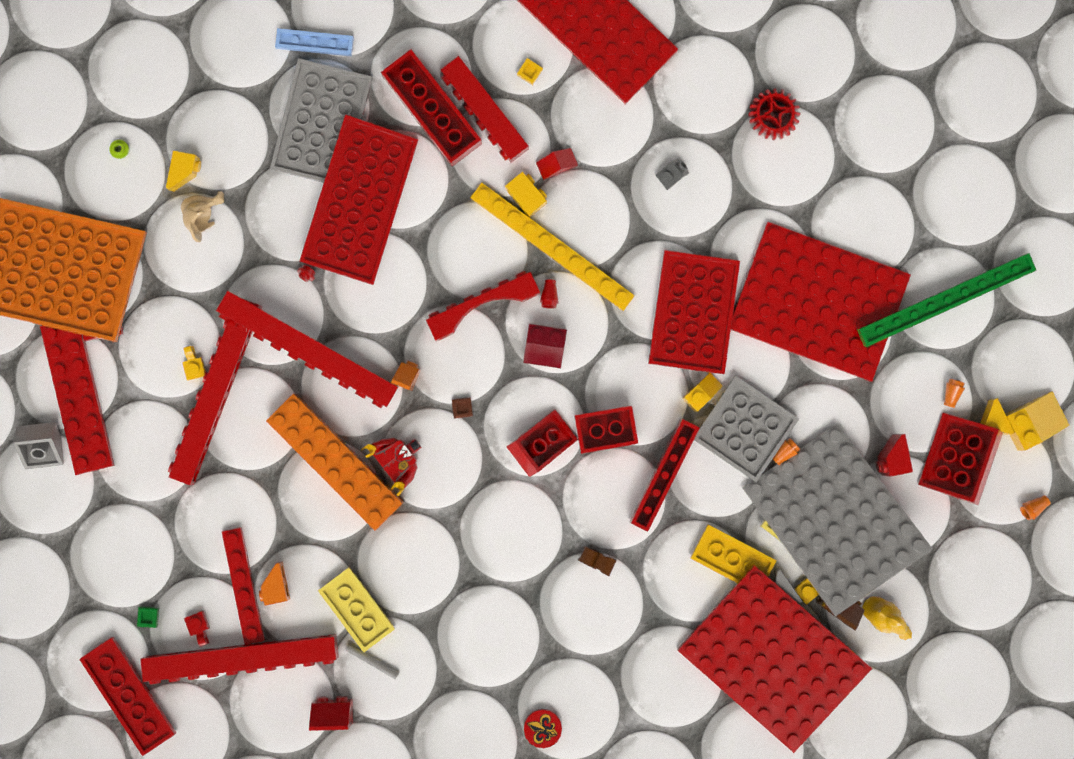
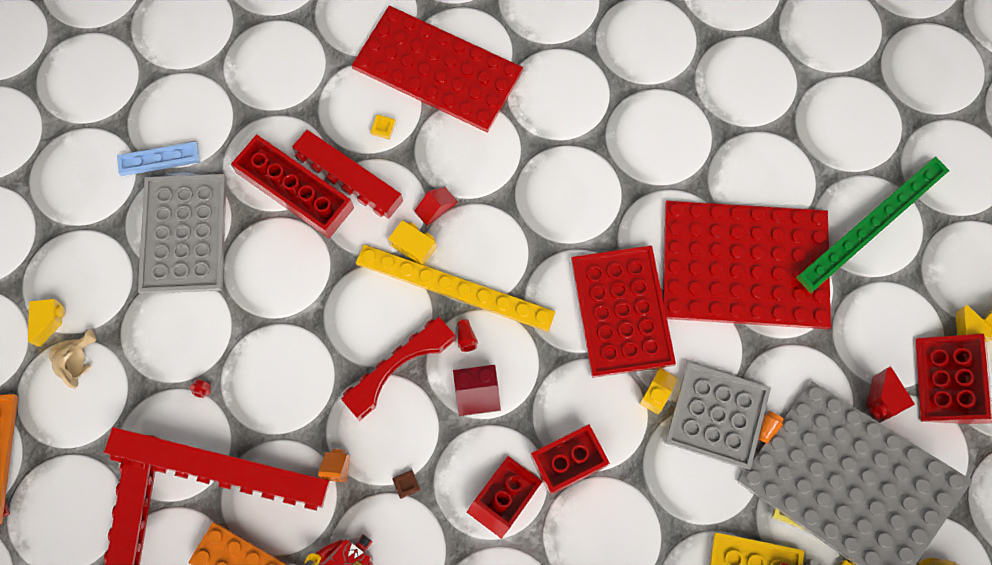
camera: 10 degrees left, 15 degrees down
yellow plate [182,346,206,381] -> none
red plate [299,114,418,285] -> none
red brick [629,419,700,532] -> none
dark grey bracket [655,159,689,190] -> none
red gear [748,88,801,140] -> none
orange cone [944,378,965,408] -> none

